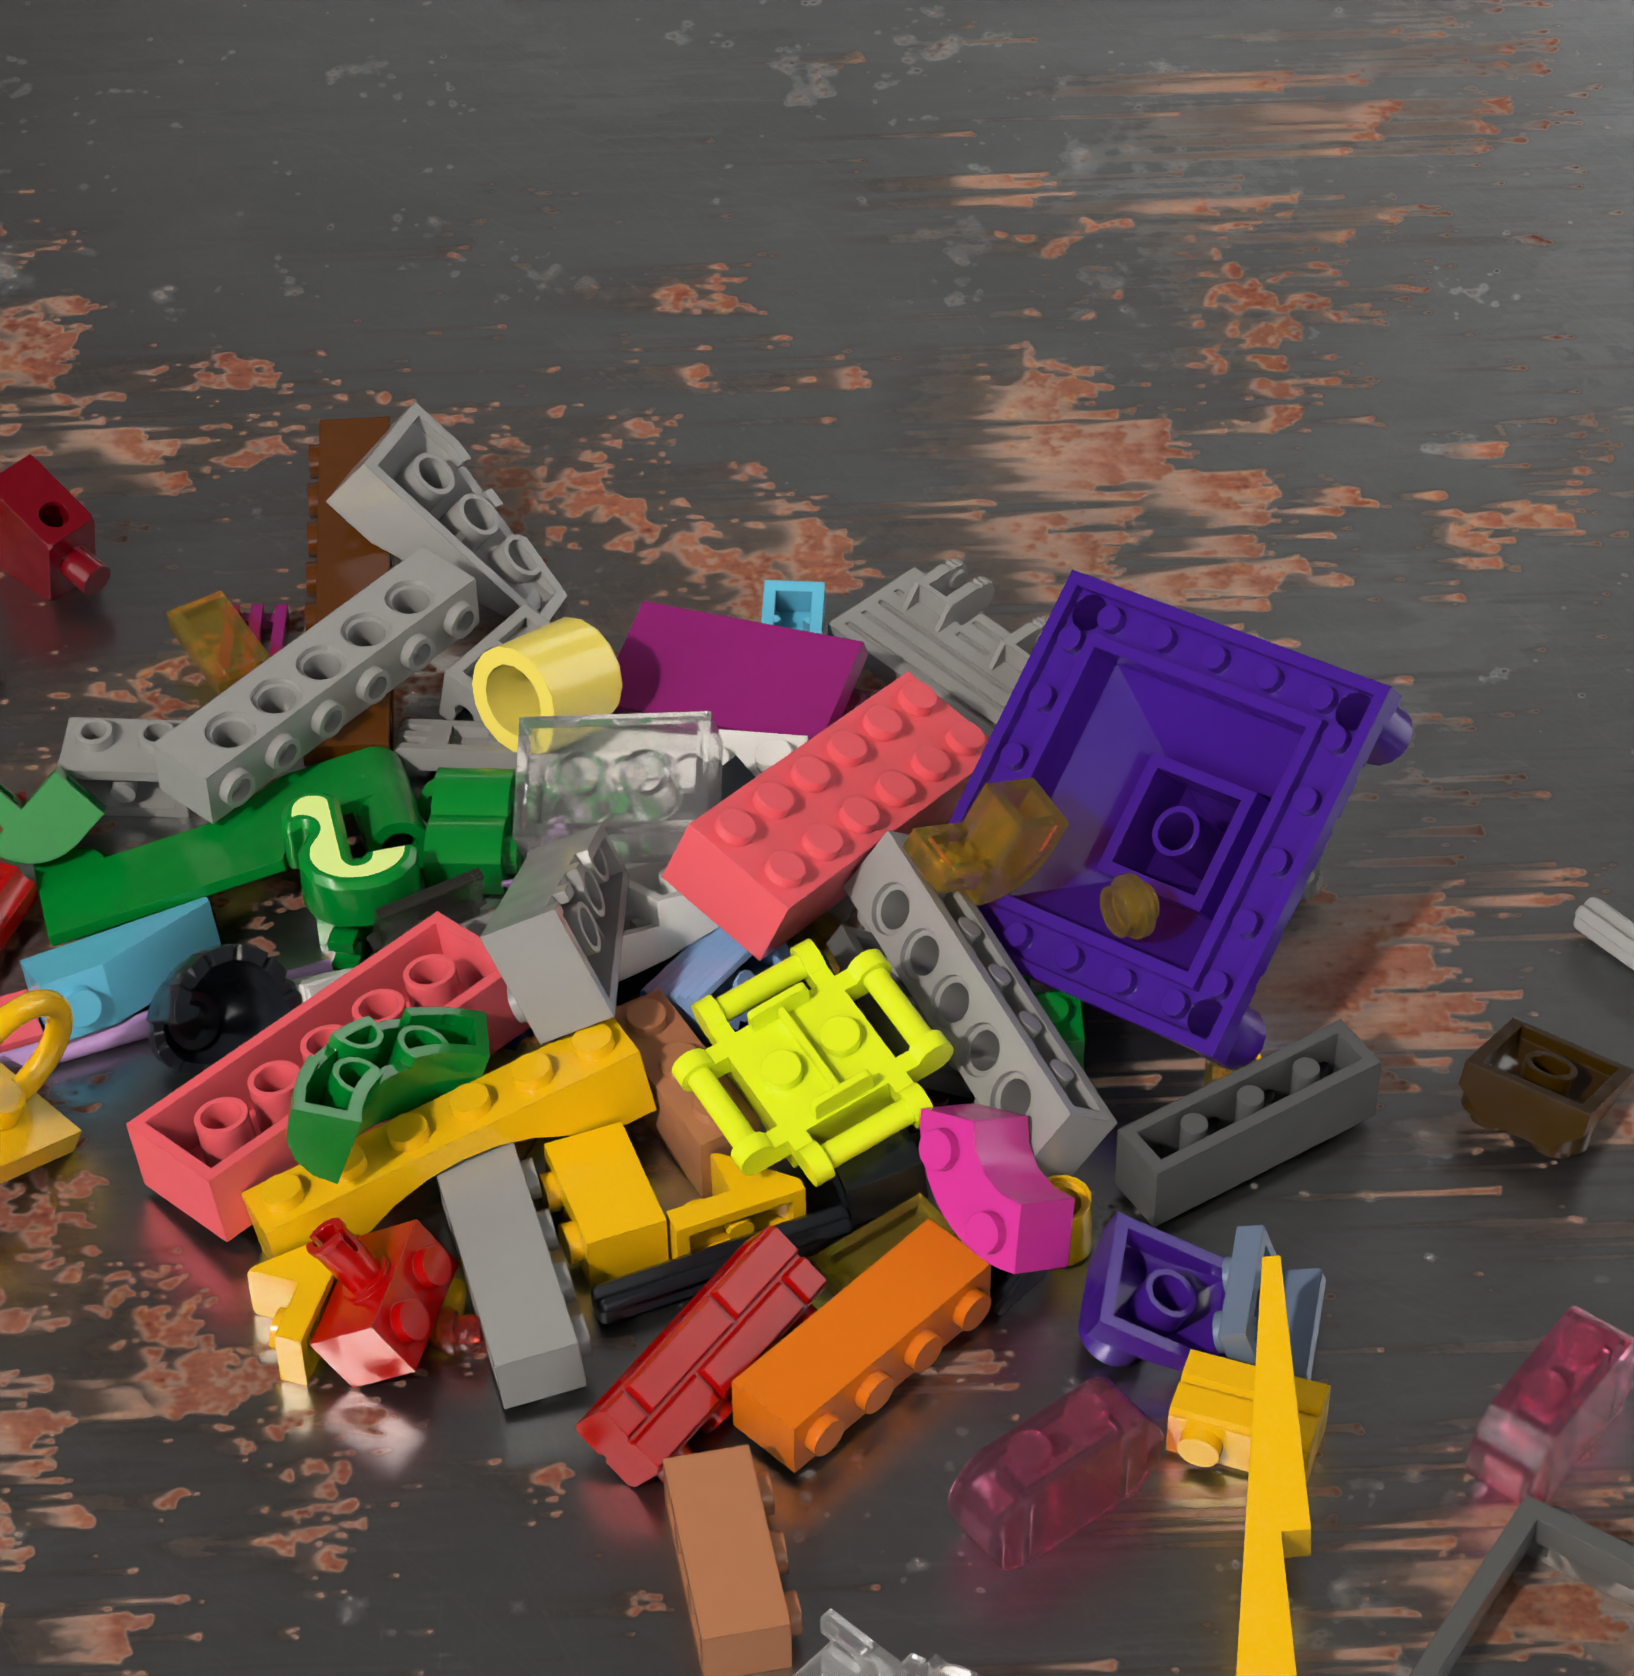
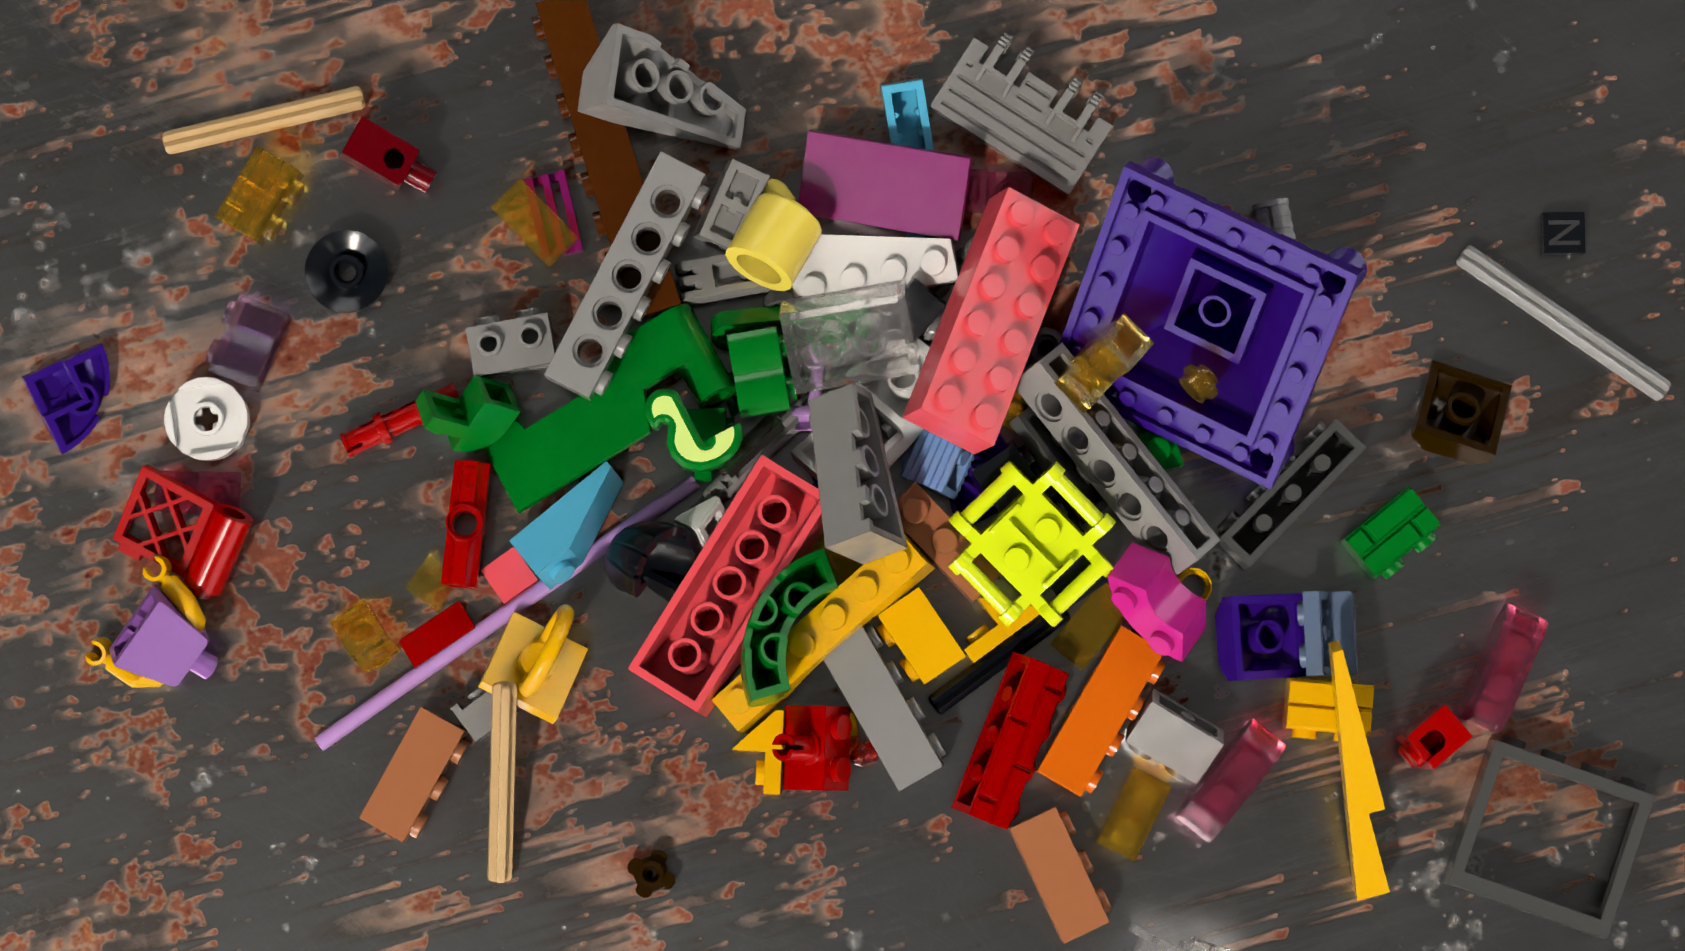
camera: 15 degrees left, 40 degrees up
none -> dark brown plate [627,850,676,898]
none -> clear yellow brick [1094,767,1172,862]
none -> light grey brick [1125,688,1225,784]
none -> green brick [1340,486,1441,580]
none -> red brick [1394,704,1473,770]

